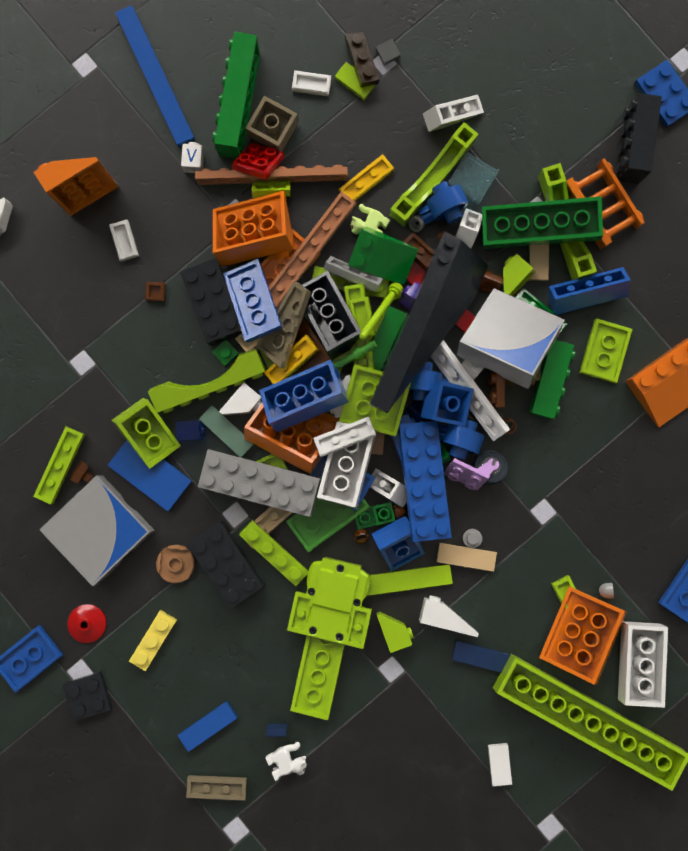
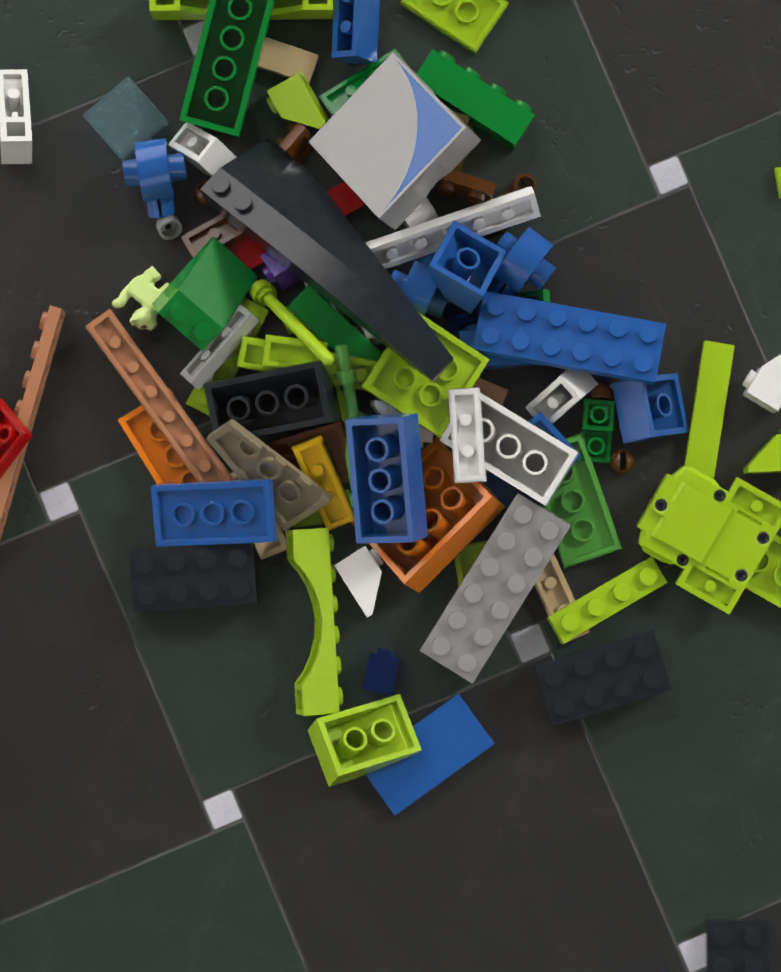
camera: 75 degrees left, 0 degrees up
lime plate [33,426,85,504] -> none
light grey tile [40,475,155,586] -> none
red dish [67,604,106,643] -> none
reddish brown tile [70,460,93,484] -> none
white tile [109,219,139,262] -> none
light yellow plate [129,610,177,671] -> none
reddish brown tile [145,282,166,302] -> none
medium nougat tile [156,544,195,583] -> none
sand green tile [199,405,254,458] -> none
green plate [212,339,239,367] -> none
orange slope [213,191,294,267] -> none
lime plate [252,180,291,198] -> none
yellow tile [339,154,394,201] -> none
lime arch [389,122,479,227] -> none
tan tile [436,543,497,571] -> none
lavender plate [444,450,508,490] -> none
light grey plate [463,529,482,548] -> none

